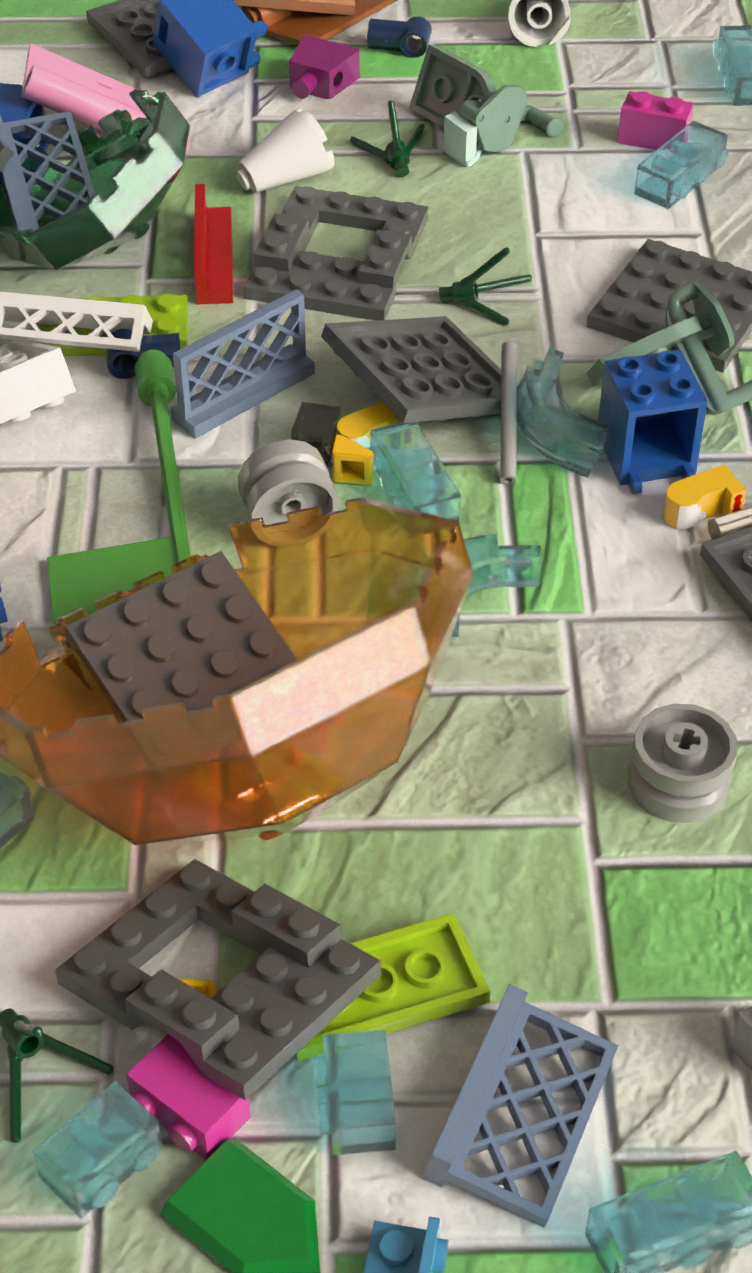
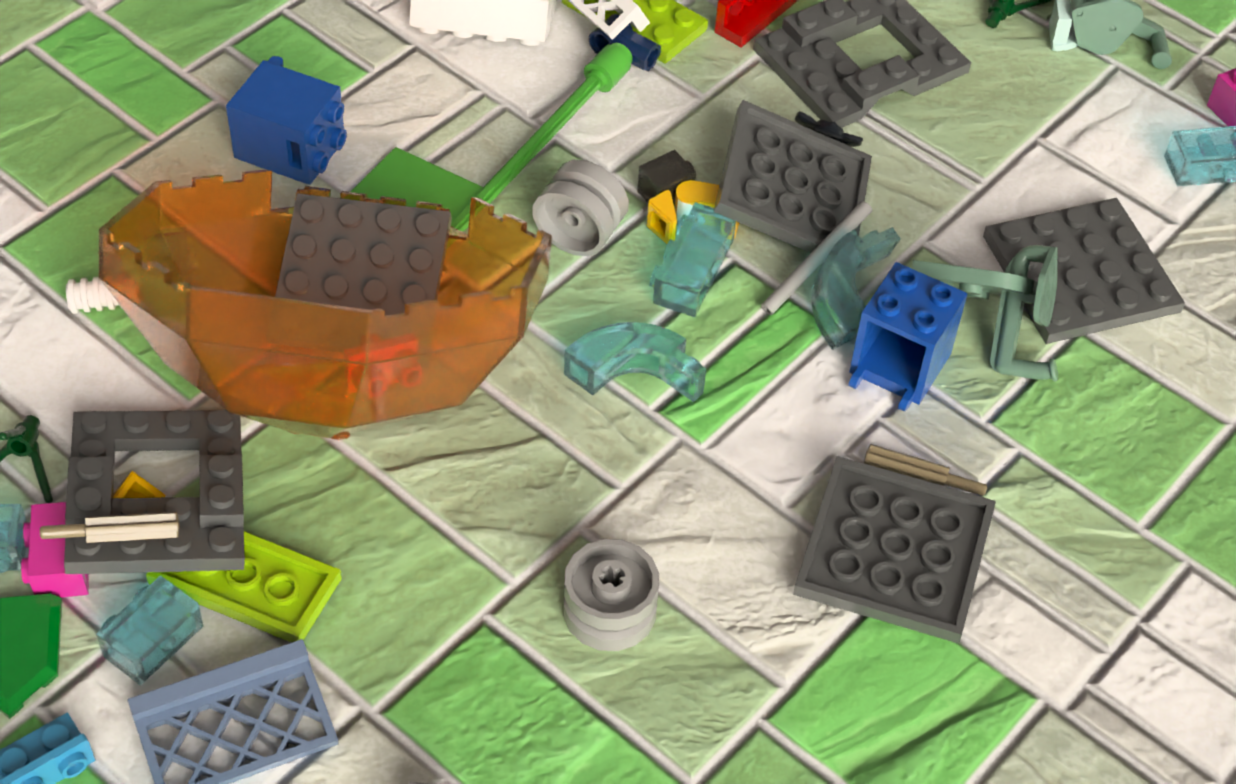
camera: 40 degrees right, 5 degrees up
sand blue fence [170,289,315,439] -> none
dark green plant [439,247,532,325] -> none
yellow leg [663,464,746,529] -> none
none -> axle [40,512,180,543]
none -> black plate [795,111,863,147]

